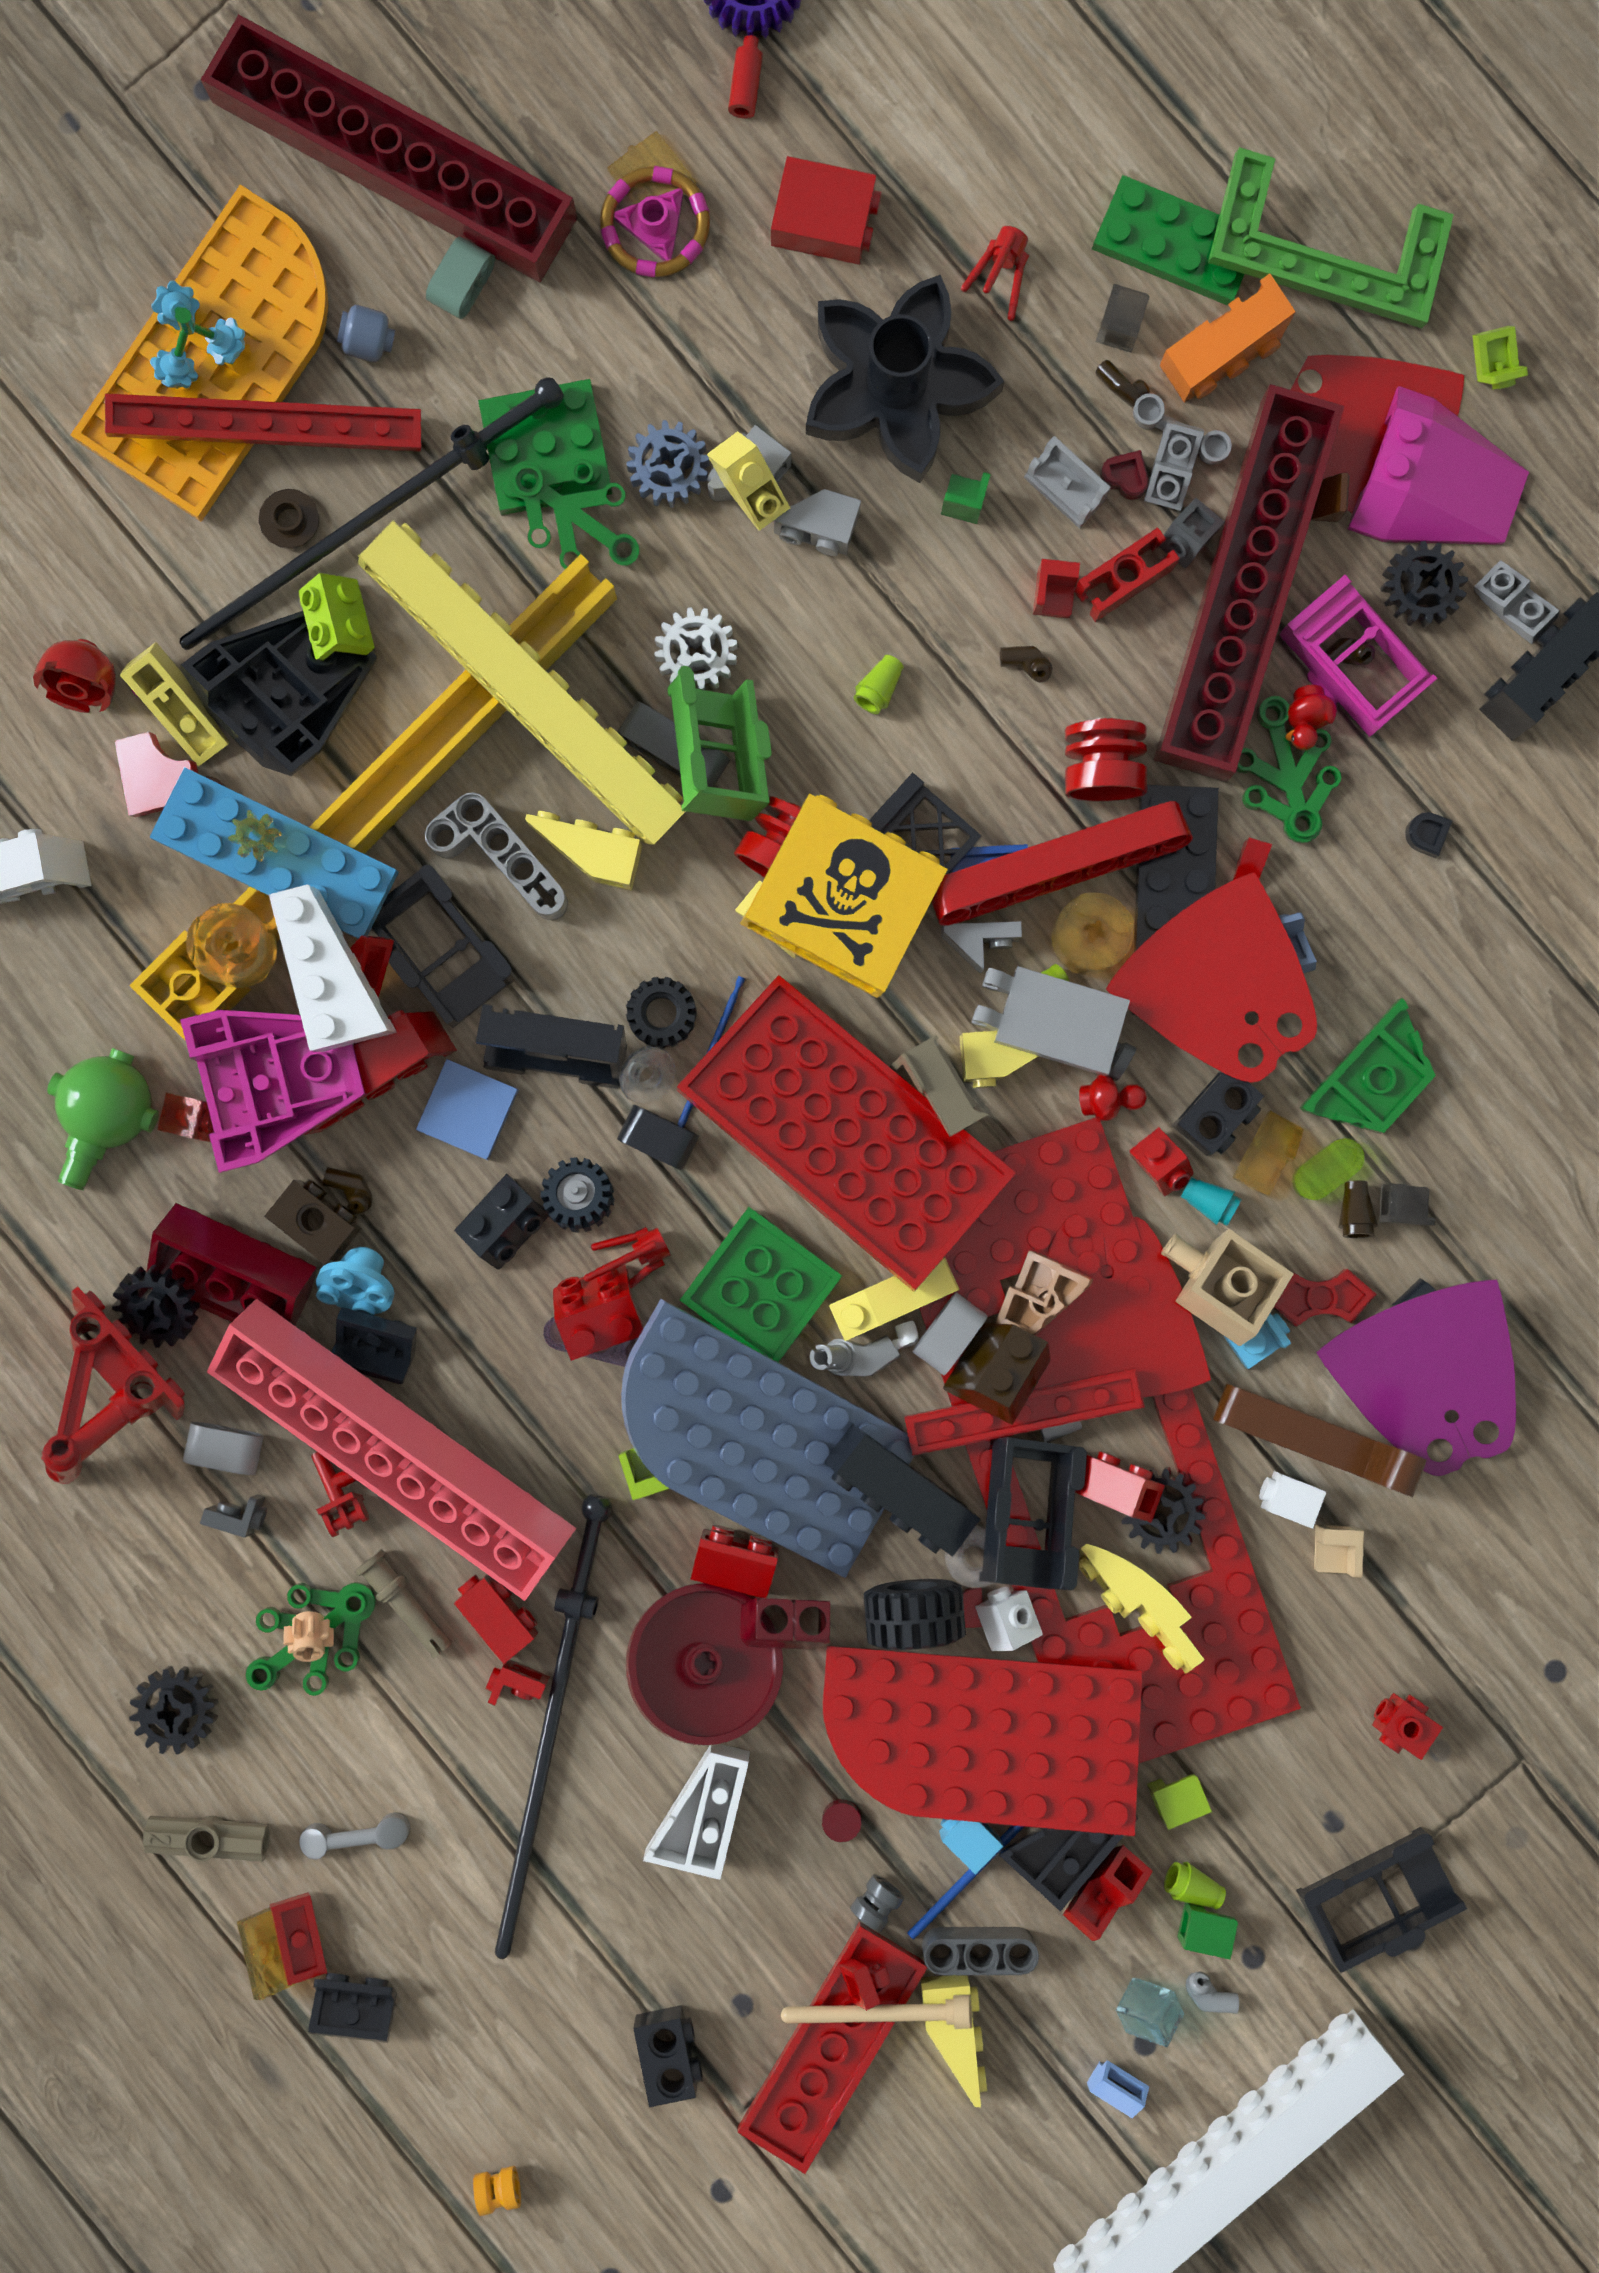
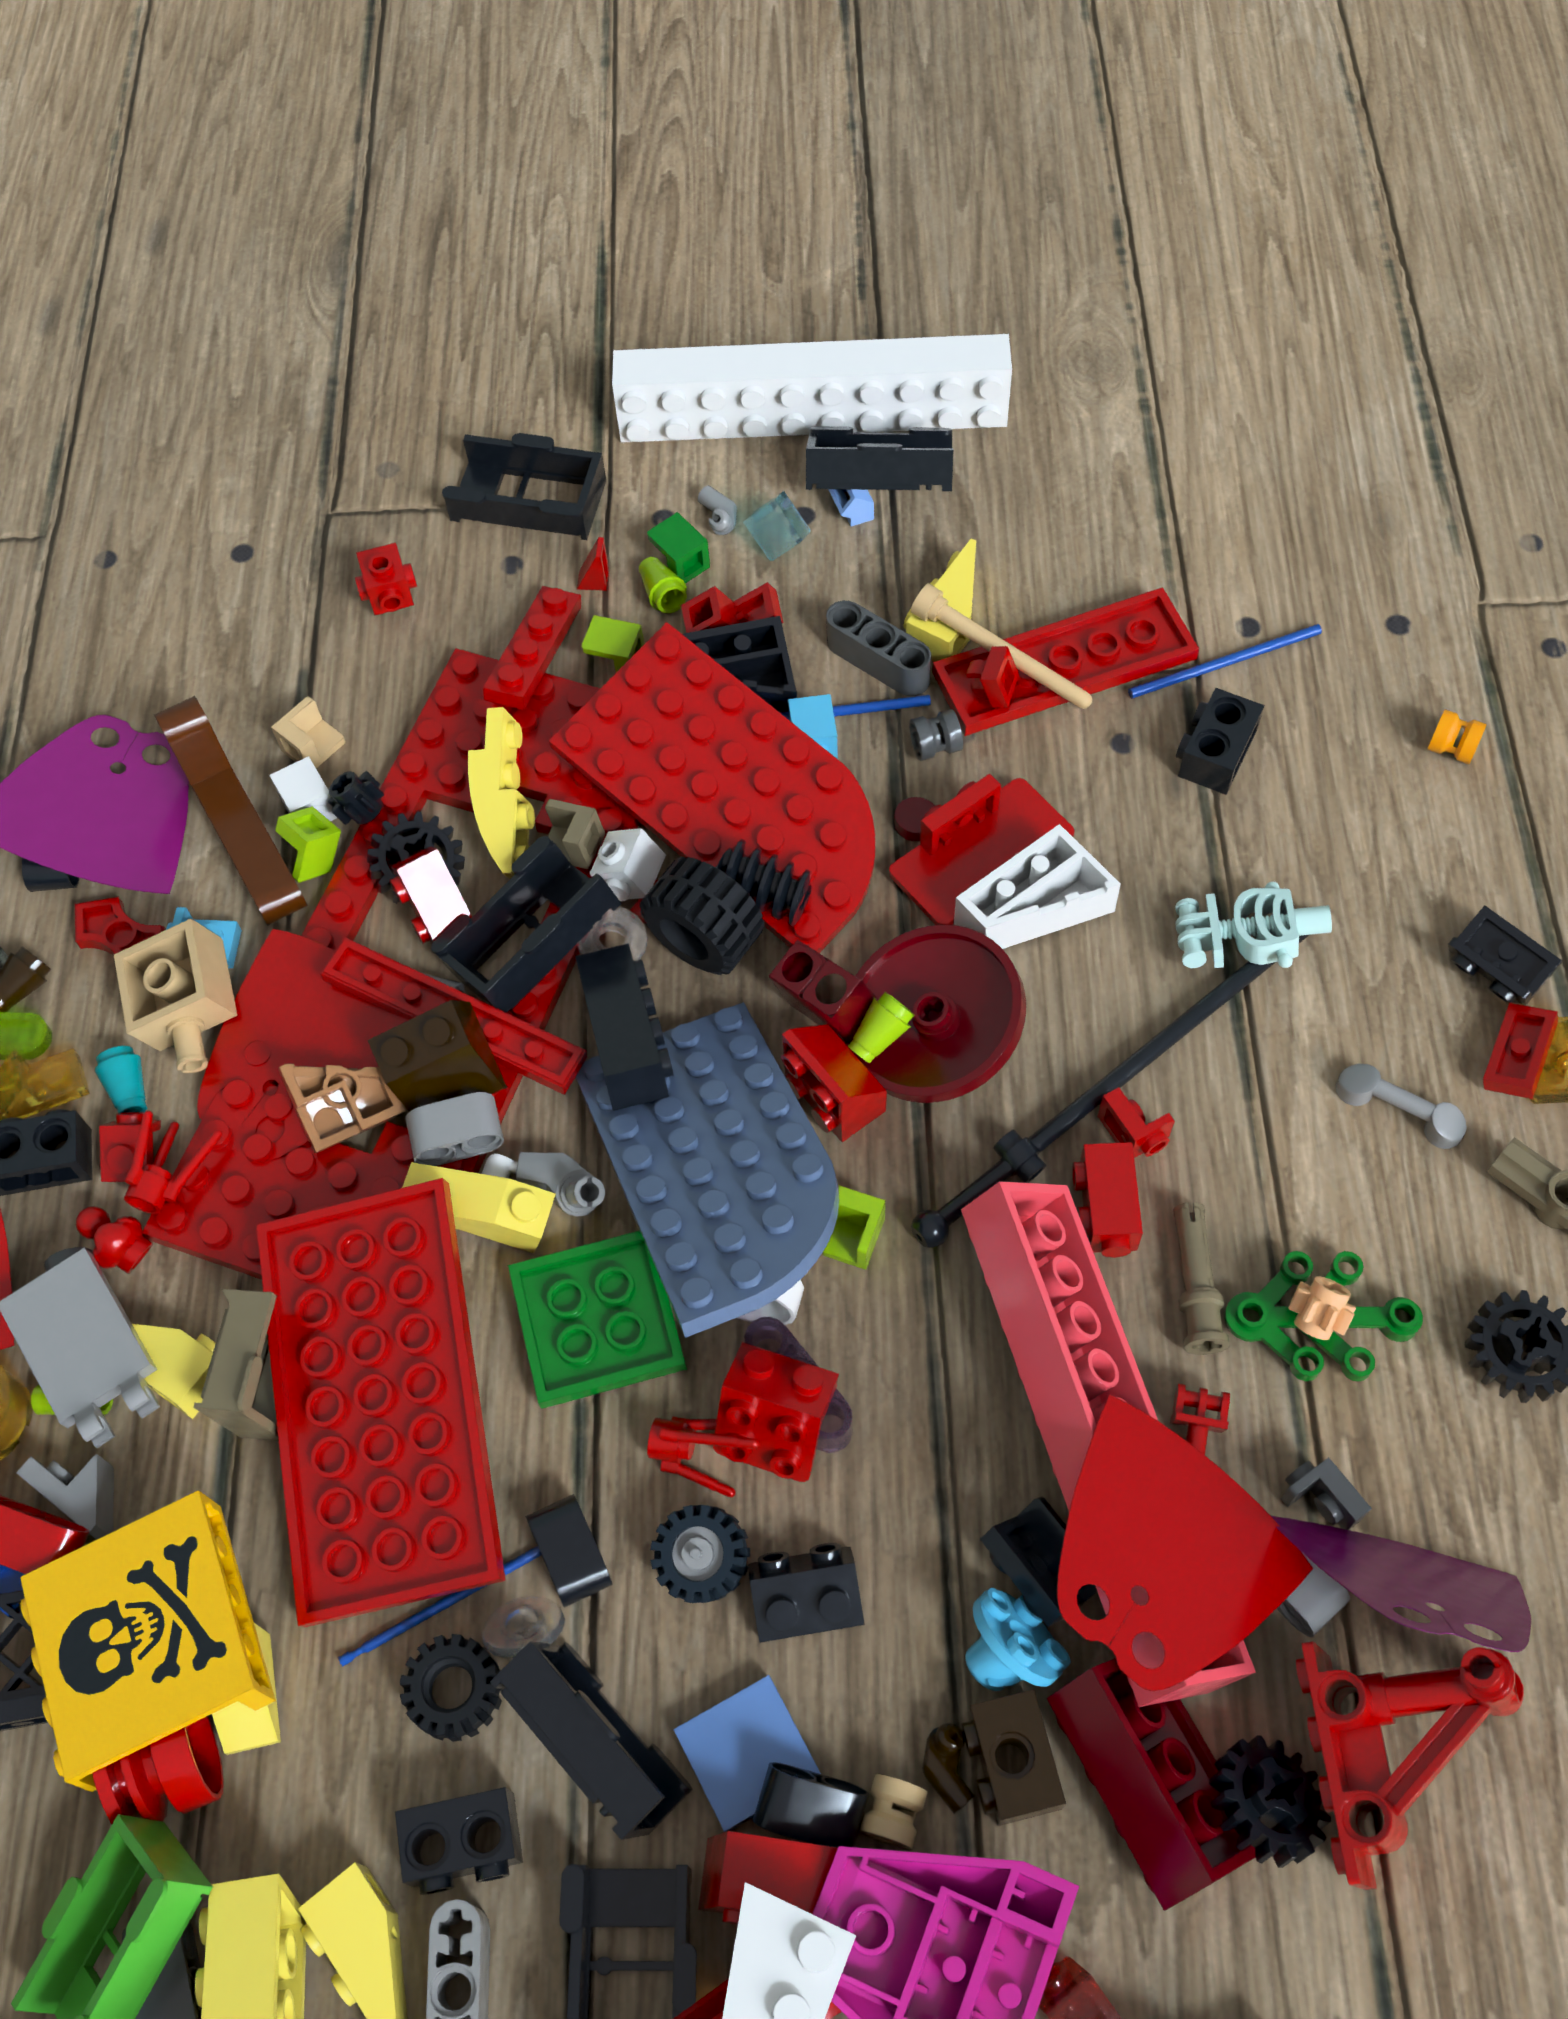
camera: 135 degrees left, 25 degrees down
none -> red plant [124,1111,222,1214]
none -> lime panel [275,806,341,883]
none -> black gear [328,771,384,825]
none -> black brick [395,1787,523,1895]
none -> red plate [483,586,581,710]
none -> dark tan panel [545,799,605,870]
none -> red piece [577,537,609,591]
none -> black piece [716,839,812,927]
none -> black beam [753,1762,869,1848]
none -> black piece [806,426,954,492]
none -> lime cone [848,992,914,1063]
none -> tan wheel [859,1774,927,1850]
none -> red bracket [889,773,1075,925]
none -> red piece [1057,1395,1313,1691]
none -> blue axle [1128,624,1322,699]
none -> light aqua torso [1175,881,1332,968]
none -> magenta piece [1271,1516,1531,1652]

